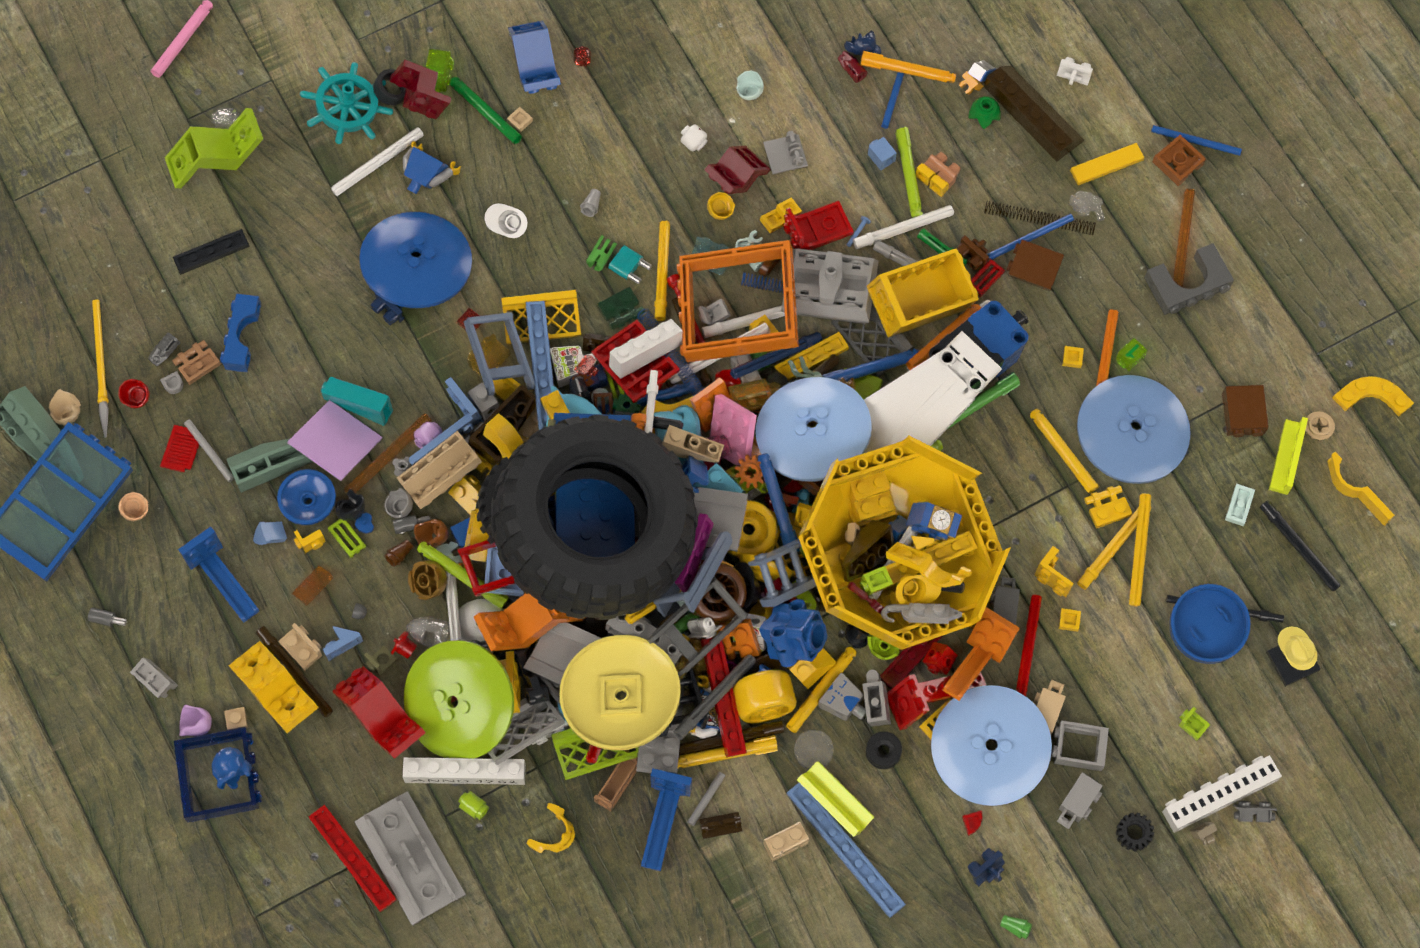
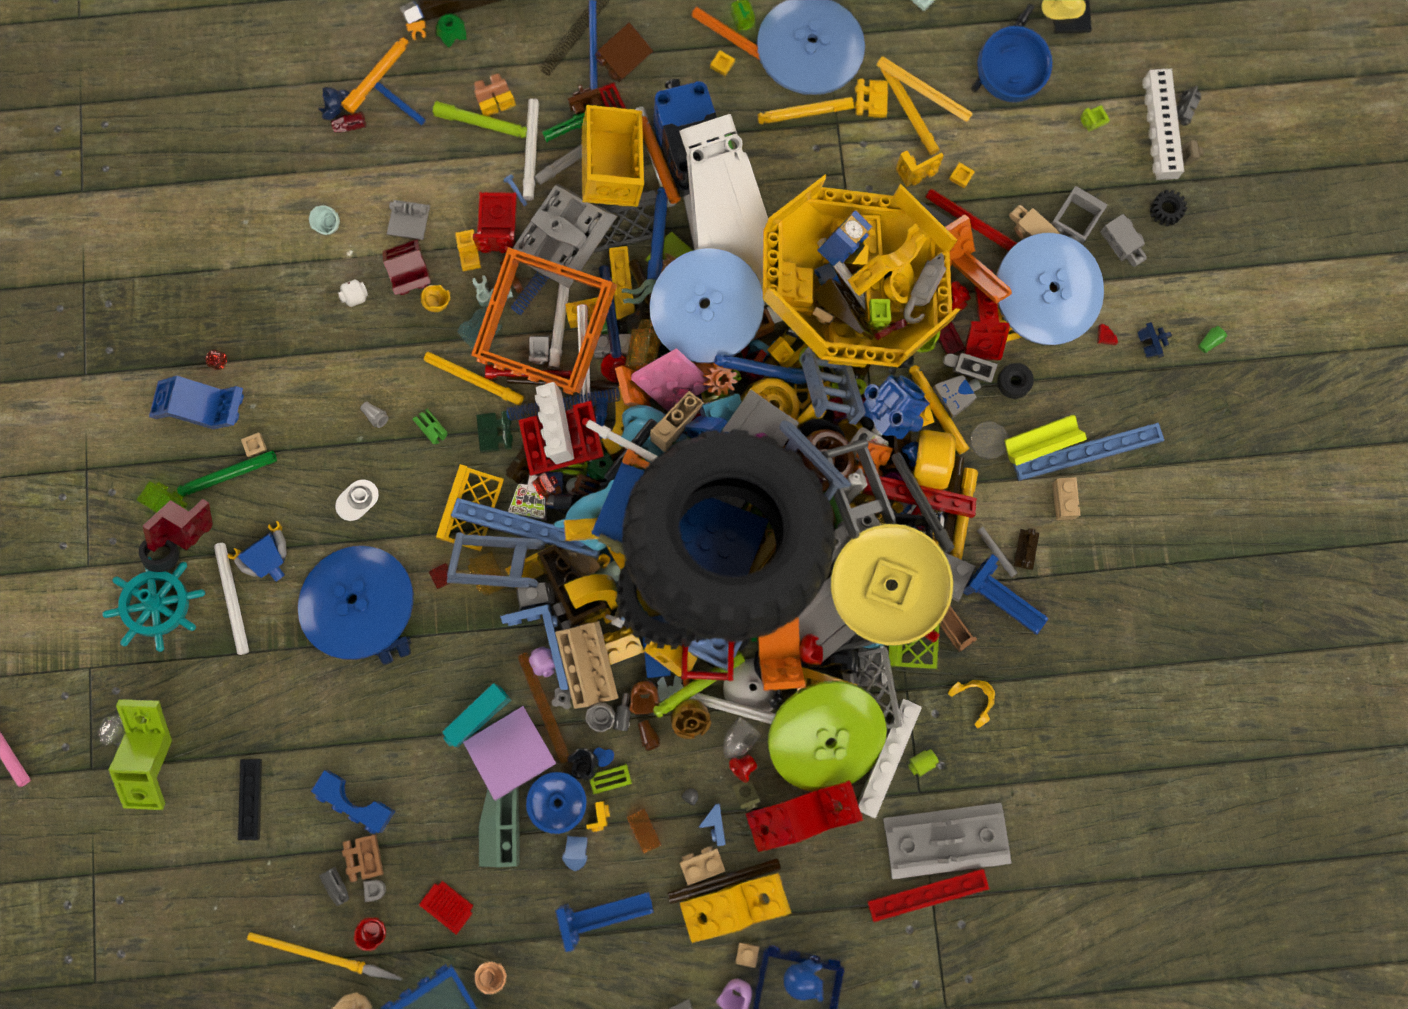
camera: 65 degrees left, 10 degrees up
light grey bar [184,419,234,482] -> none
teal piece [608,245,652,284] -> none
medium blue brick [868,137,897,170] -> none
none -> red hair [799,633,823,665]

